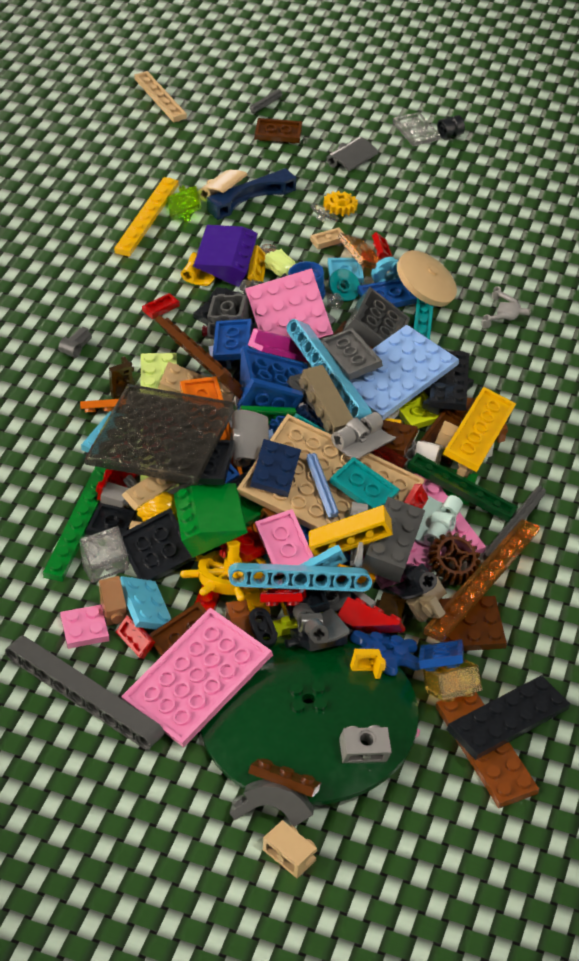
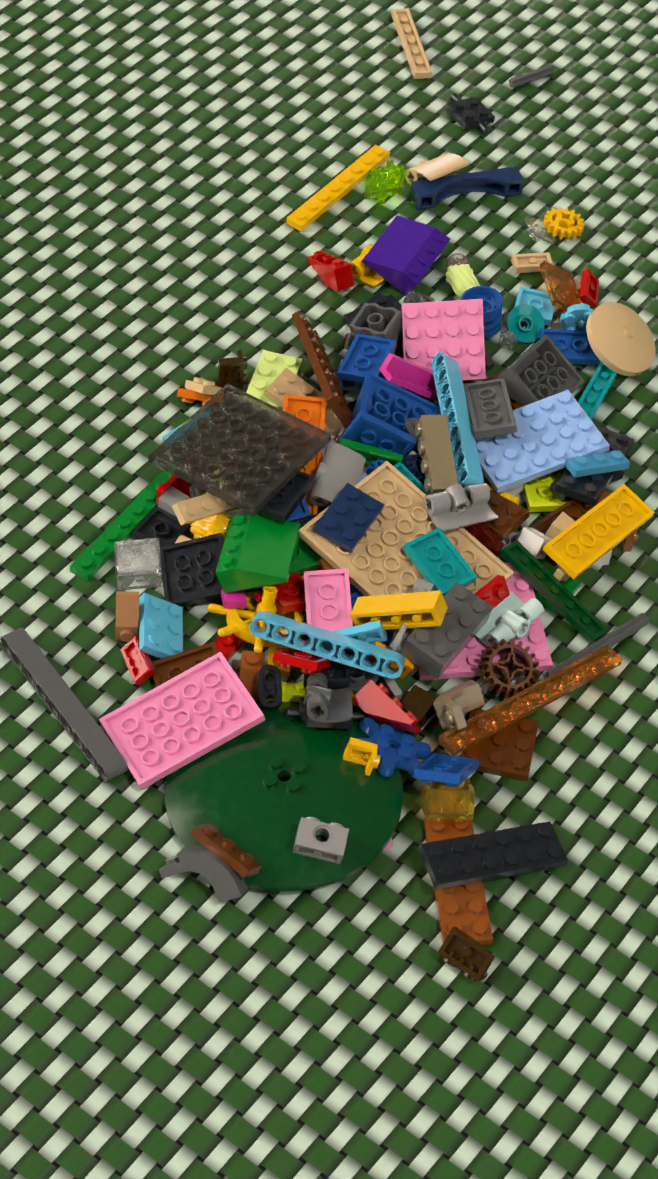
camera: 15 degrees right, 5 degrees up
dark grey piece [58,327,92,358] -> none
bright pink plate [60,605,109,649] -> none
red plate [142,293,180,319] -> none
yellow plate [247,245,266,282] -> none
reddish brown plate [254,118,302,143] -> none
tan brick [263,820,317,878] -> none
medium blue axle [306,453,339,518] -> none
dark grey panel [326,137,378,171] -> none
black panel [385,563,437,599] -> none
none -> tan plate [185,377,222,396]
none -> dark pink tile [221,589,247,609]
none -> red slope [307,251,355,291]
none -> dark brown bracket [438,926,496,981]
none -> black plate [445,93,495,134]
none -> dark azure plate [564,450,630,478]

